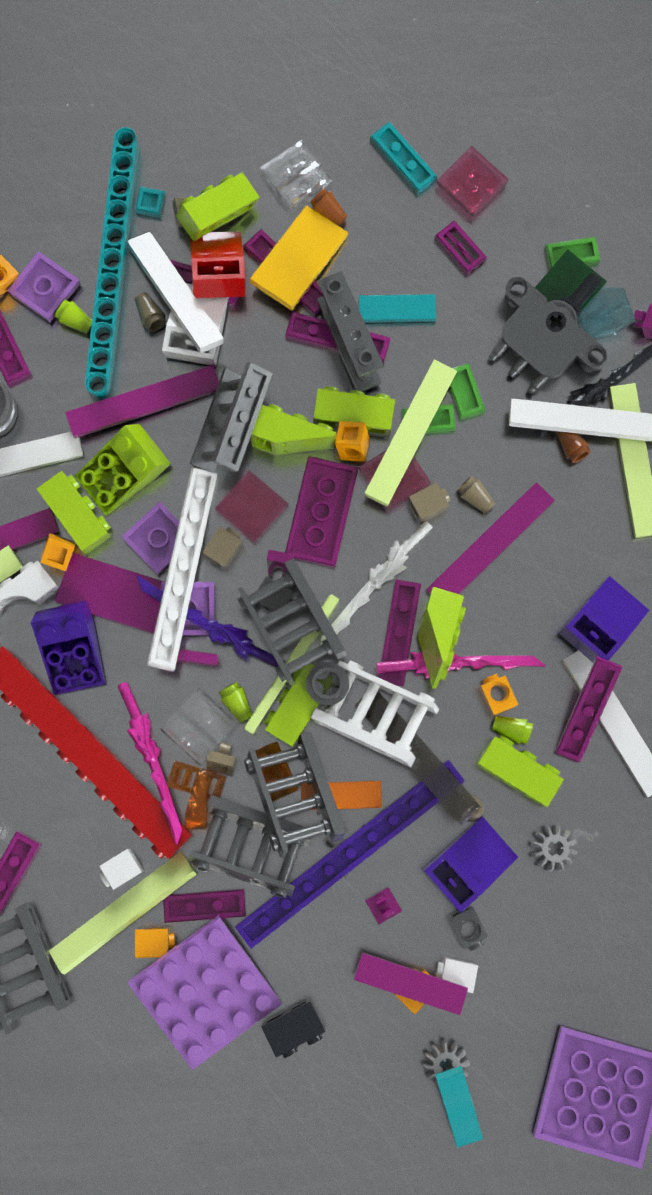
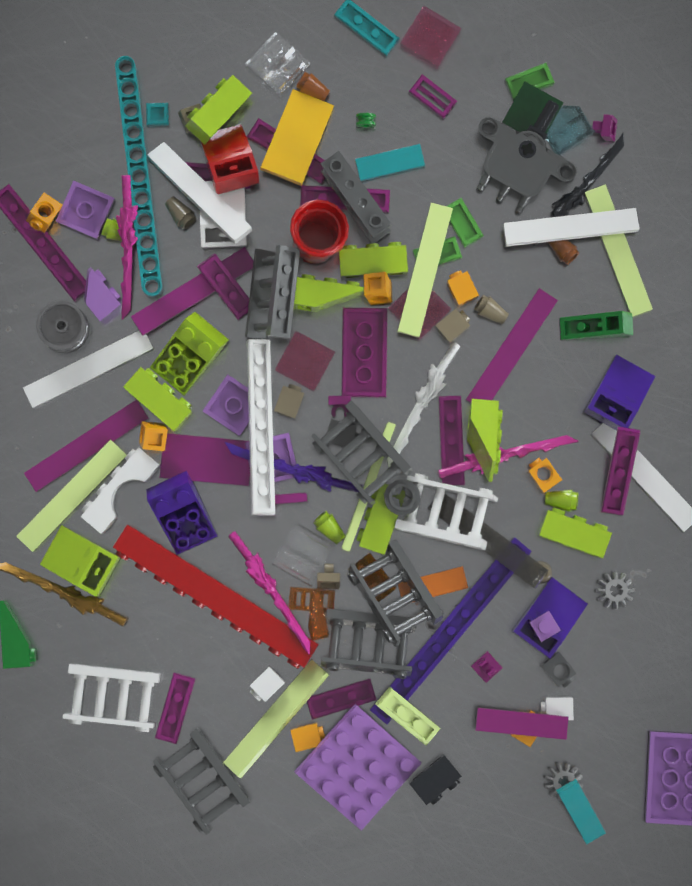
camera: 10 degrees left, 5 degrees up
none -> medium lavender slope [84,267,121,321]
none -> dark pink sword [116,175,138,320]
none -> magenta tile [196,253,249,320]
none -> red piece [290,200,349,264]
none -> green bush [356,113,376,128]
none -> yellowish green tile [375,686,441,746]
none -> light orange brick [446,270,479,307]
none -> medium lavender plate [529,611,561,642]
none -> green slope [560,311,633,340]

